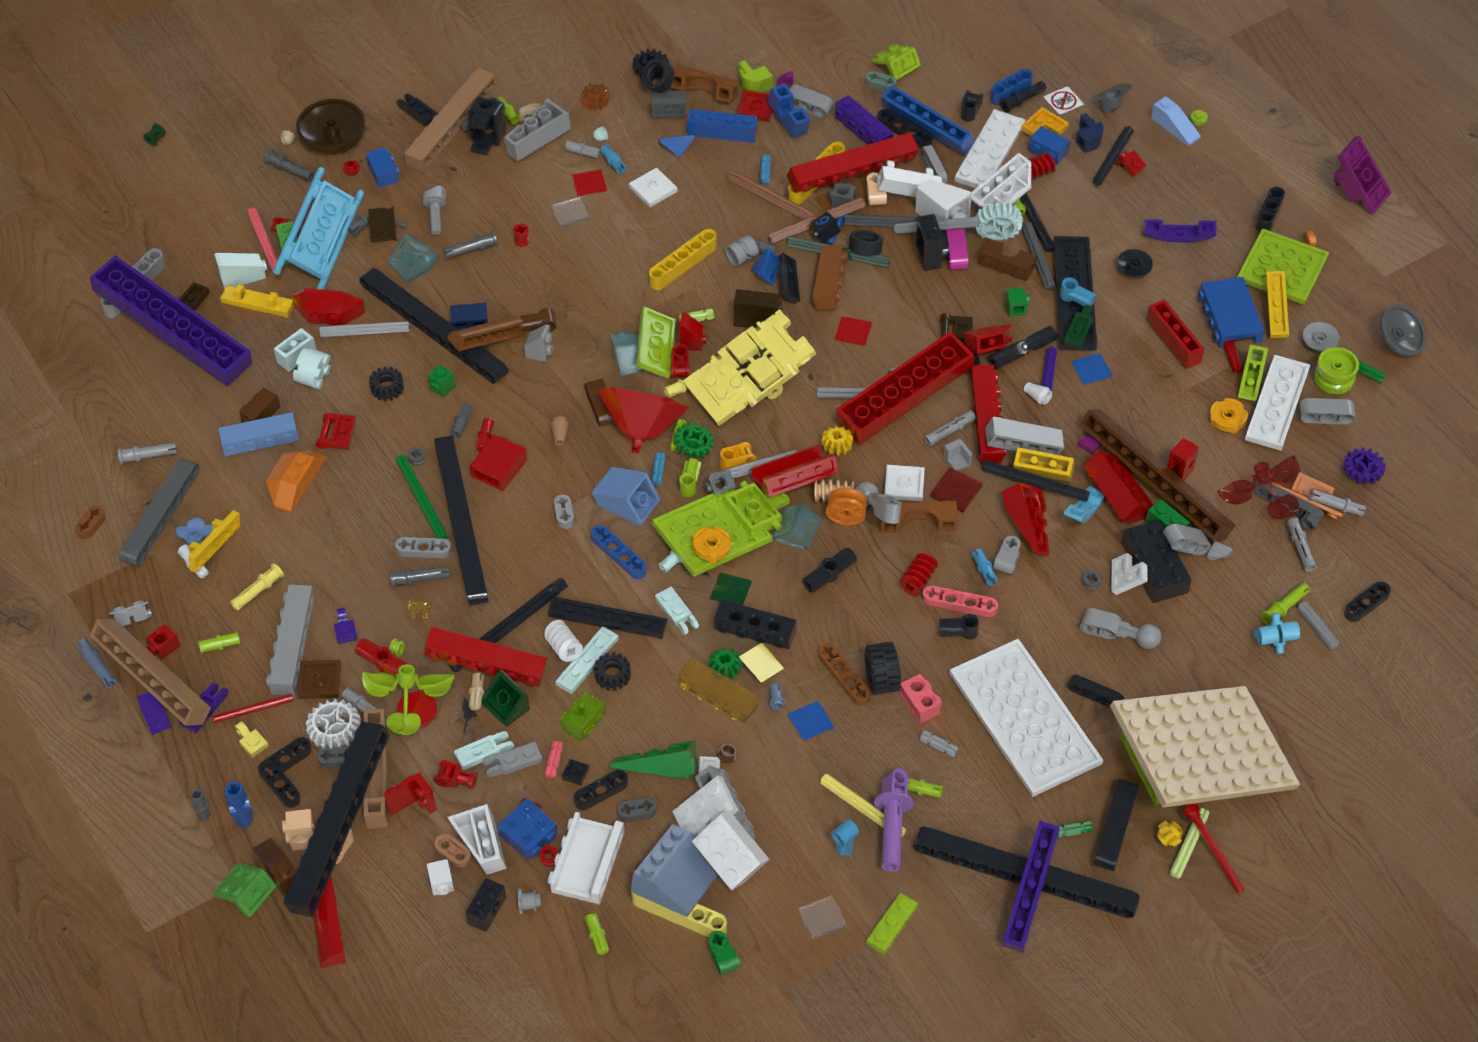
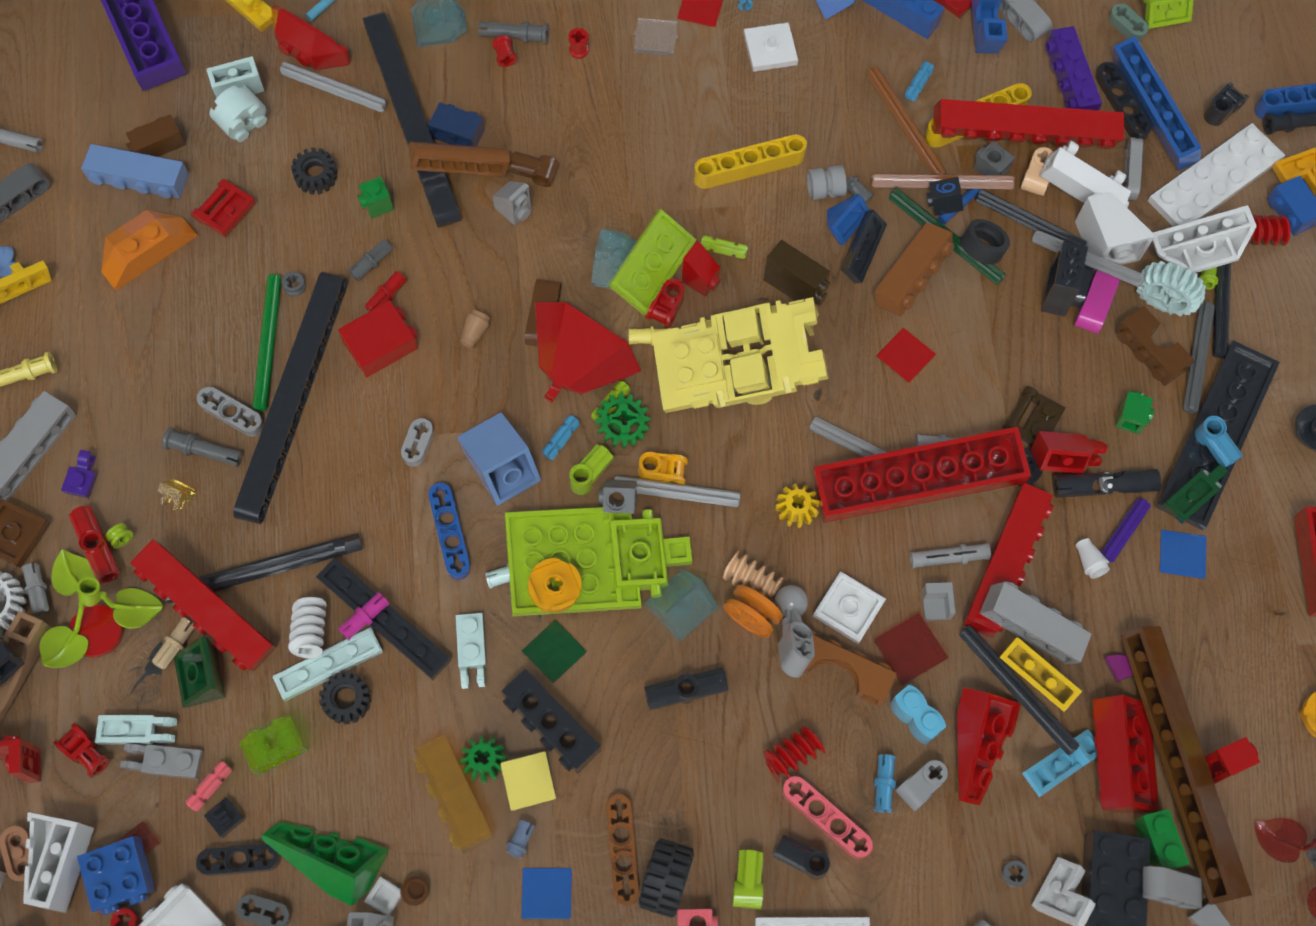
camera: 25 degrees right, 15 degrees up
red panel [750,445,839,498] -> none
none -> dark pink pin [337,592,390,641]
none -> red bush [492,35,517,67]
none -> lime piece [733,850,763,909]
none -> medium azure brick [890,685,946,745]

